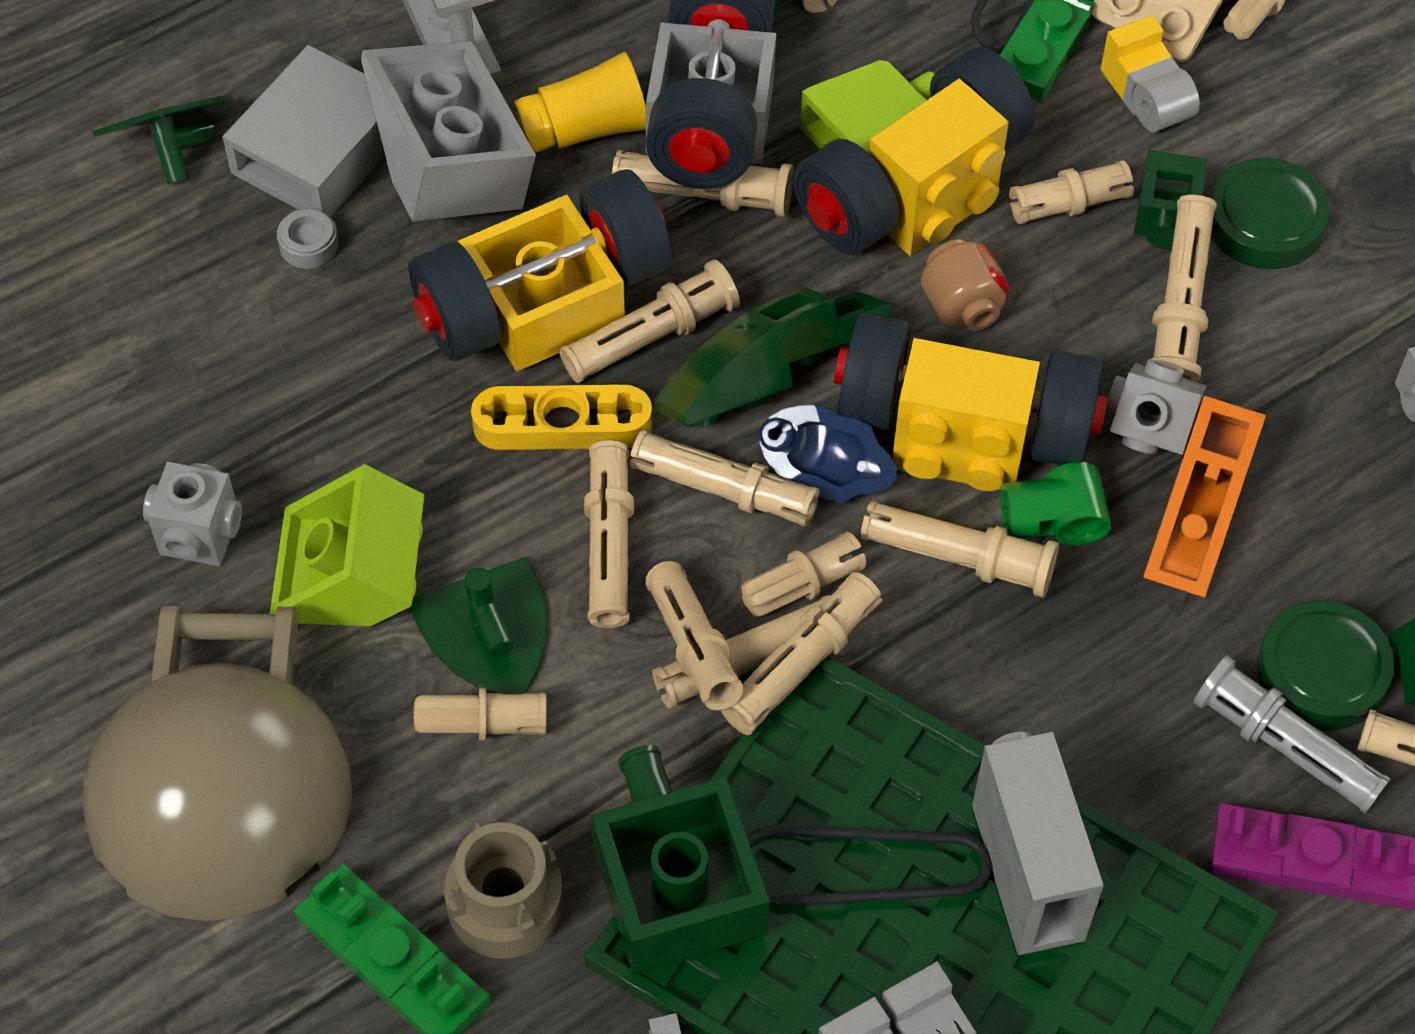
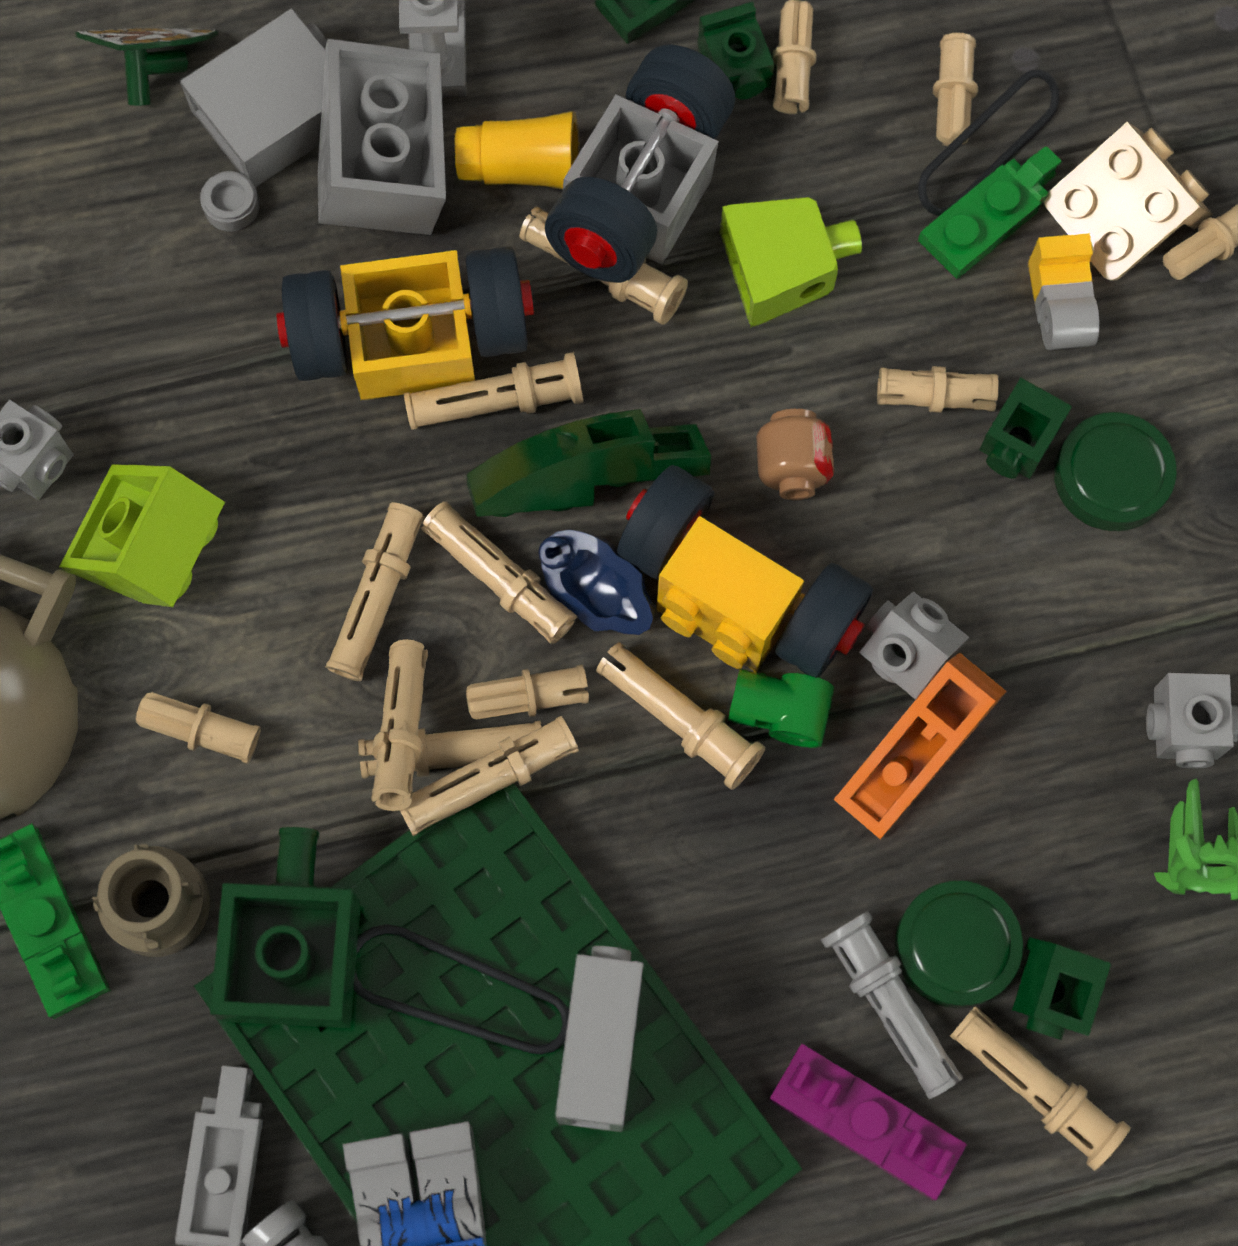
camera: 20 degrees right, 15 degrees up
dark green shield [409,556,546,694] -> none
yellow beam [471,385,652,450] -> none
brick [793,47,1035,257] -> none
tan pin [1146,195,1217,382] -> none

